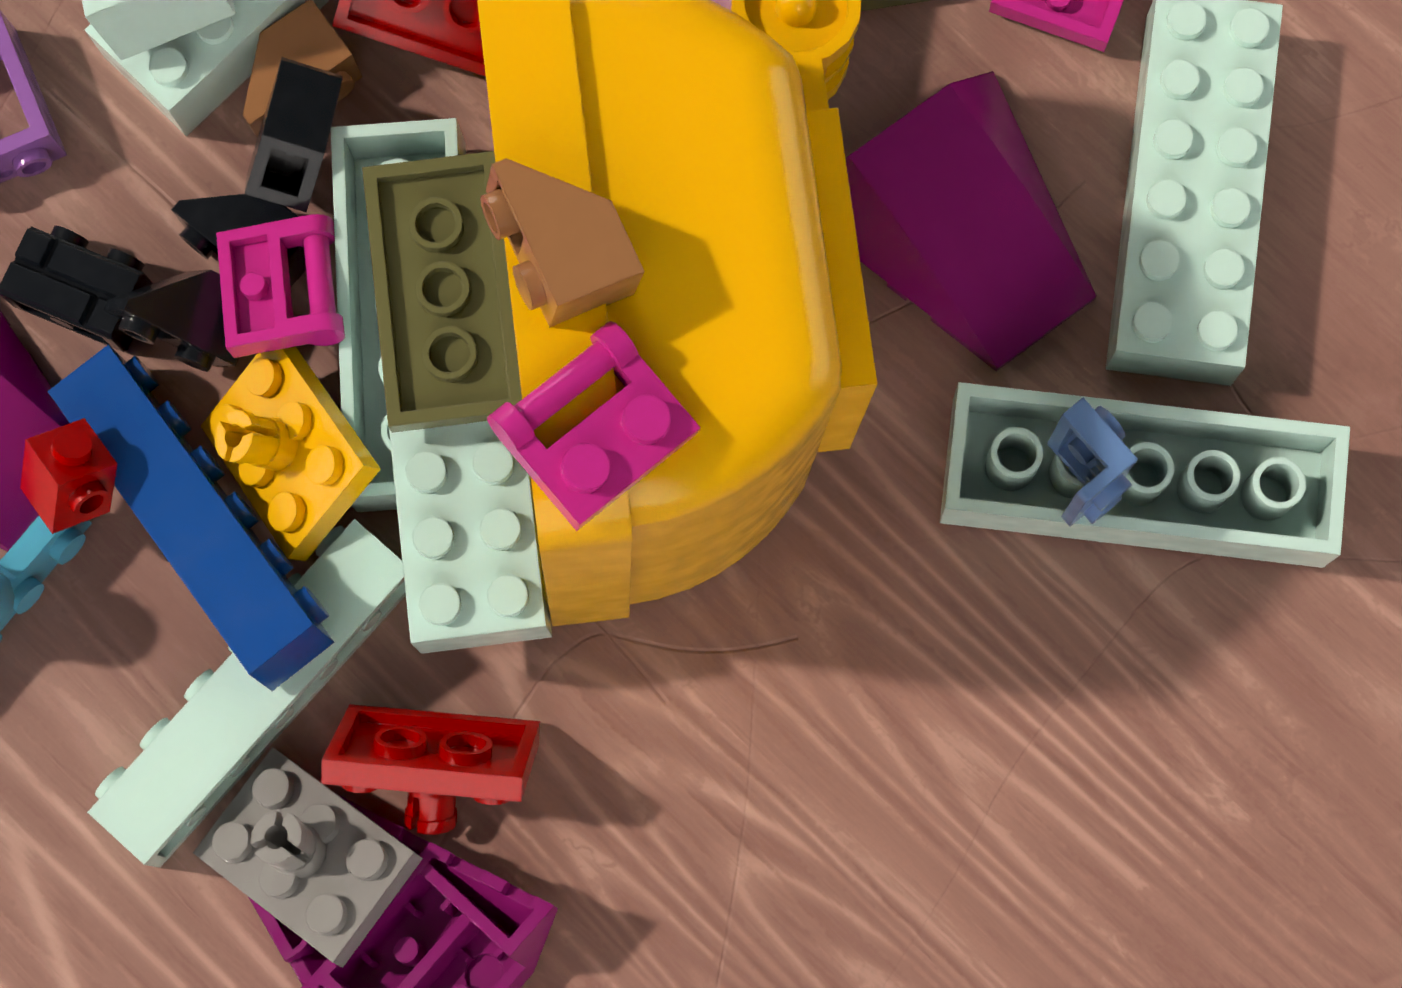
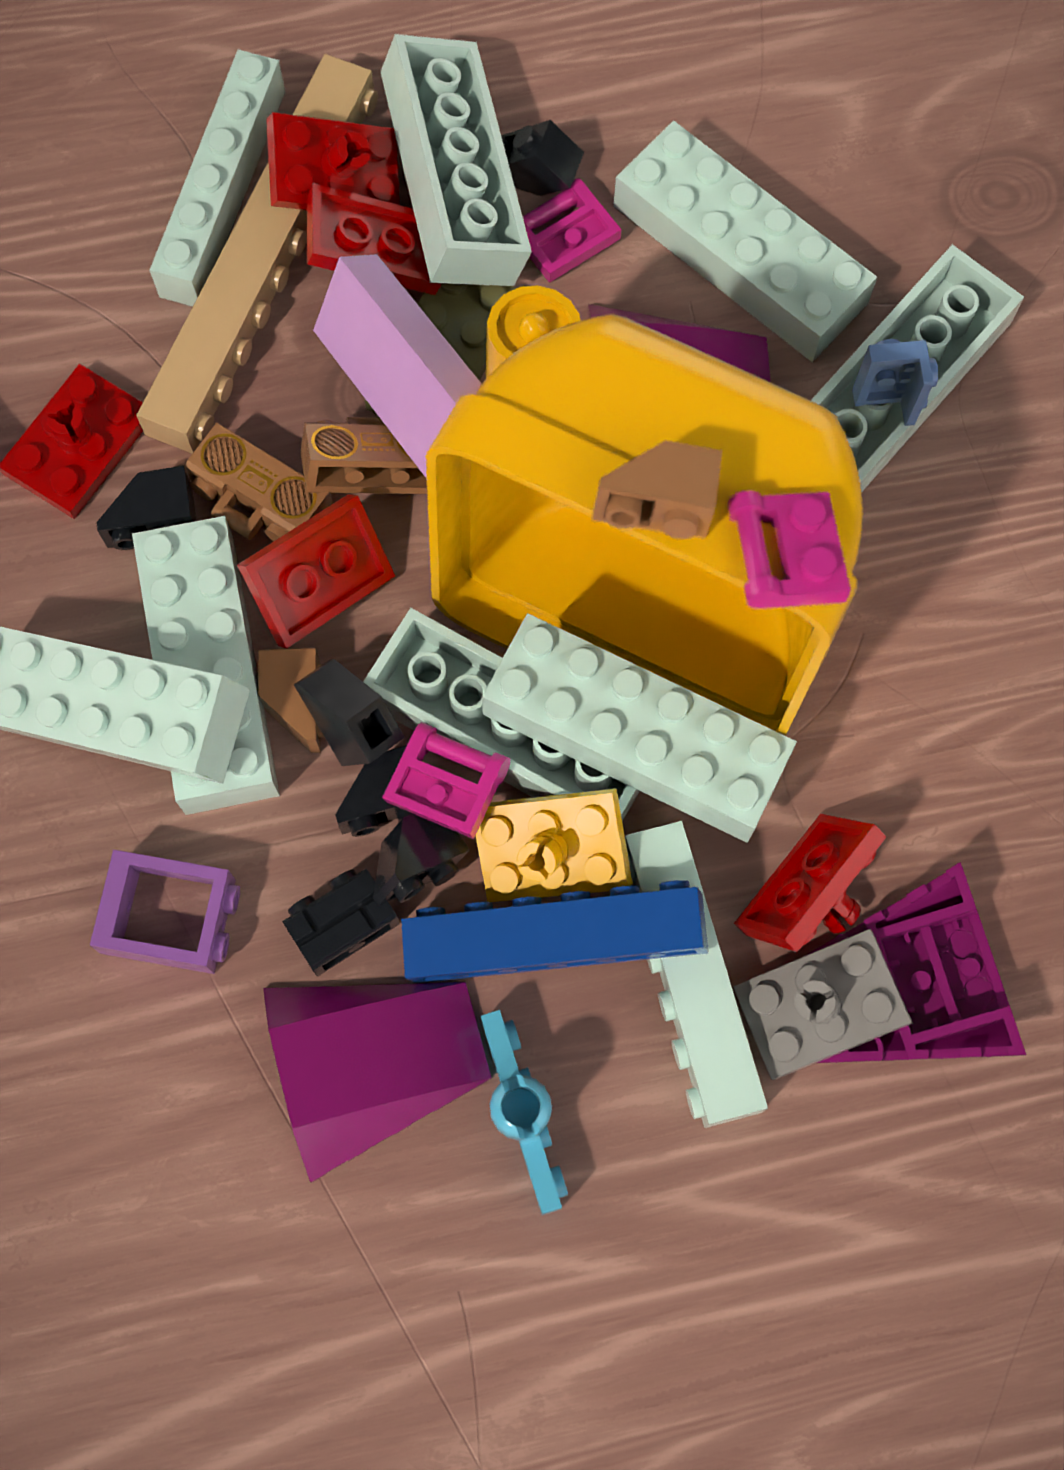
camera: 65 degrees left, 5 degrees down
red brick [20,418,117,534] -> none
olive plate [362,151,522,433] -> none

